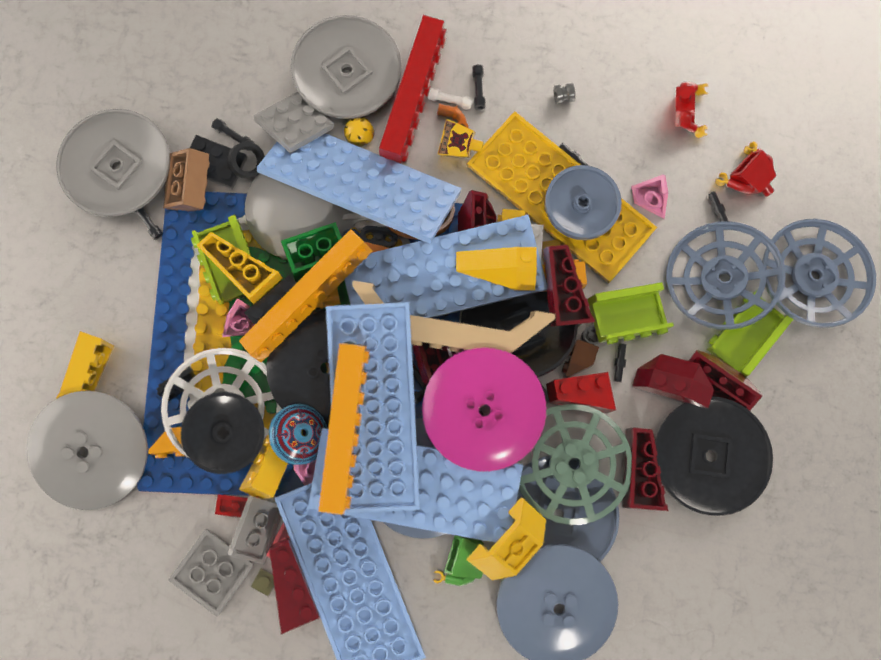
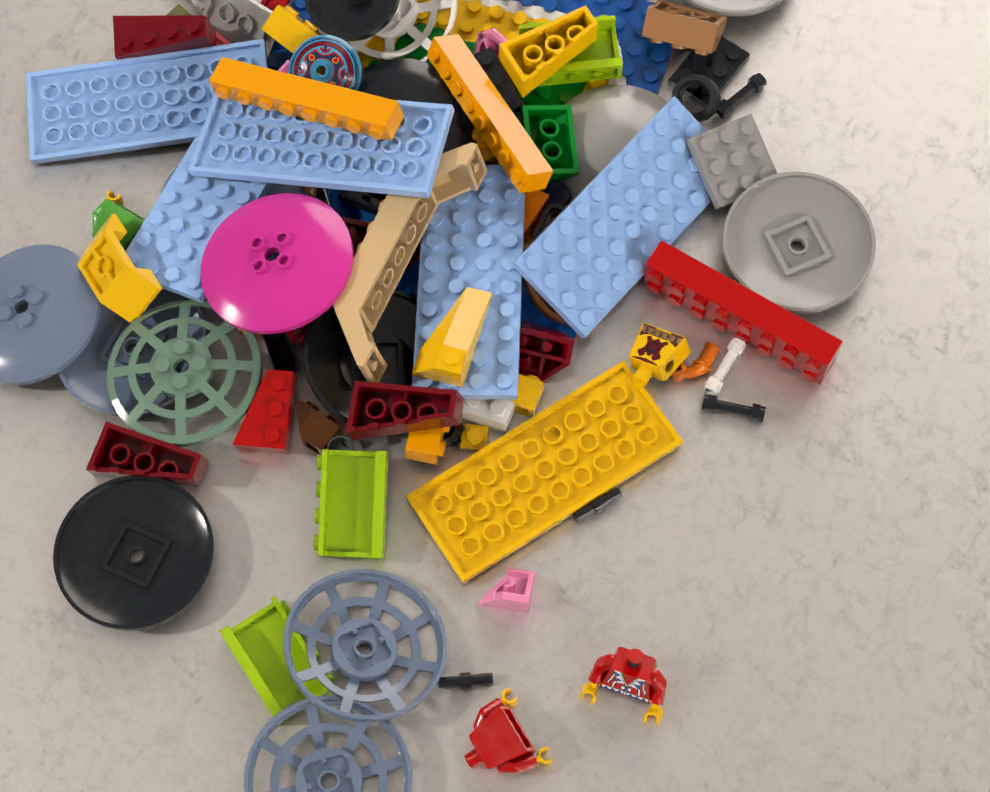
camera: 115 degrees right, 10 degrees down
yellow helmet [344,117,374,146] -> none
sand blue dish [545,165,622,240] -> none
dark grey wheel [553,83,575,104] -> none
black bar [614,343,627,382] -> none
dark red wedge [632,354,714,409] -> none
dark red wedge [688,350,763,411] -> none

